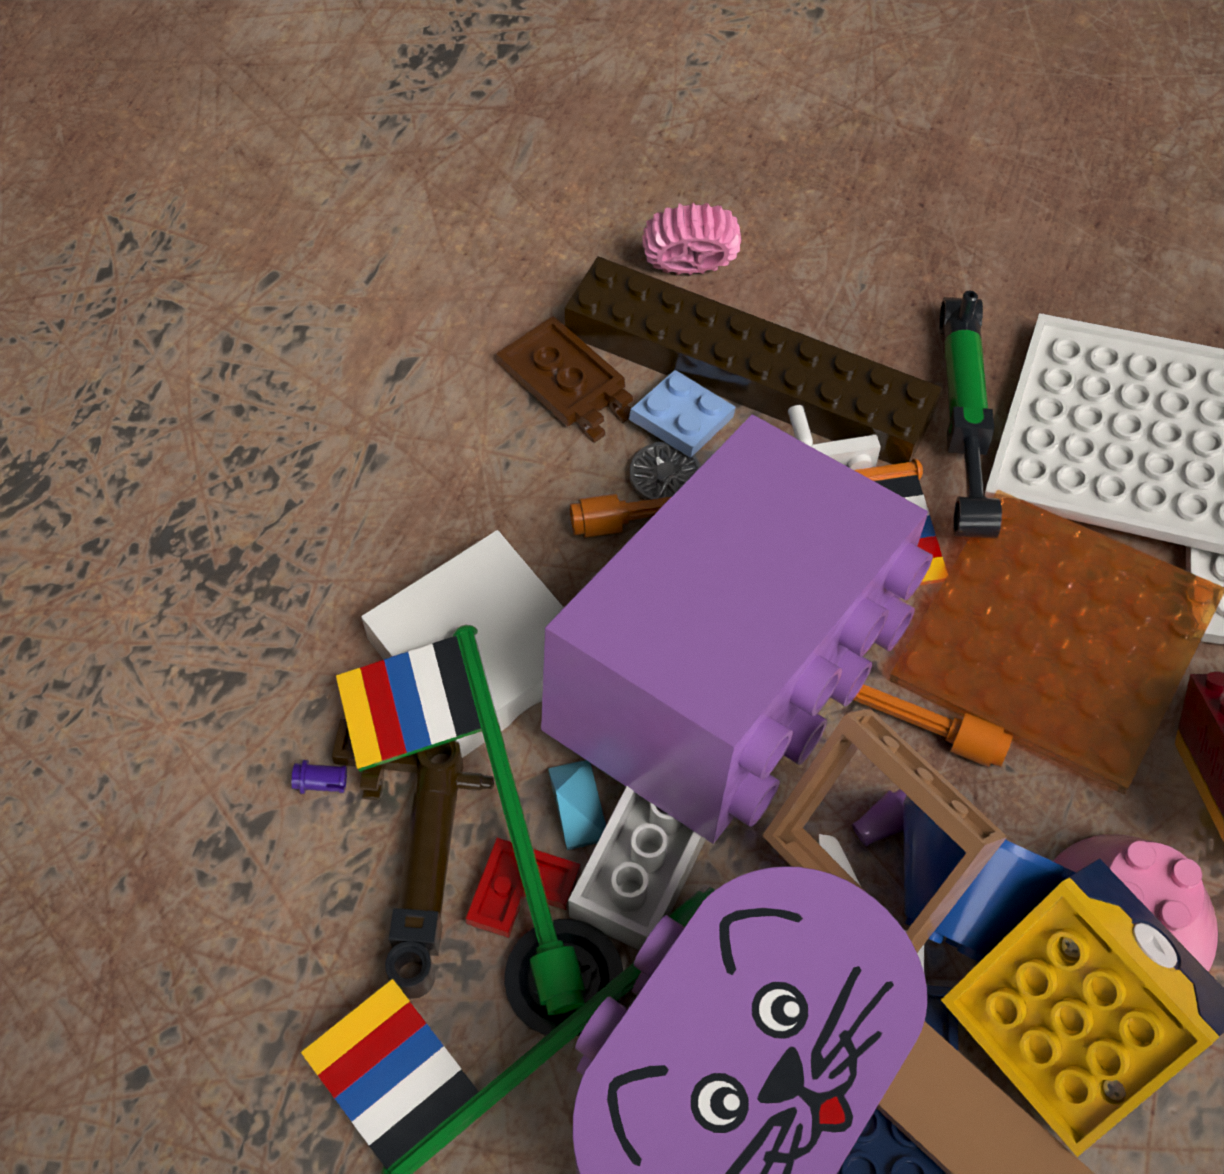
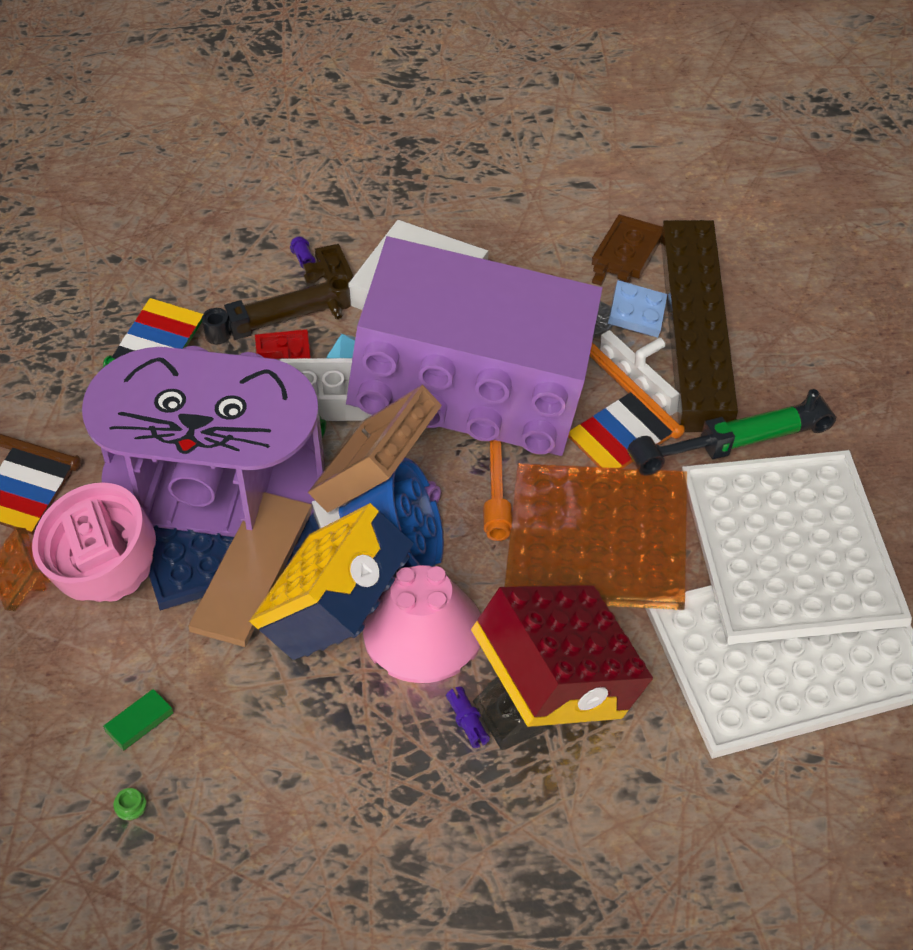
camera: 65 degrees right, 10 degrees down
flag [336,625,586,1015] -> none
bright pink gear [642,203,741,276] -> none

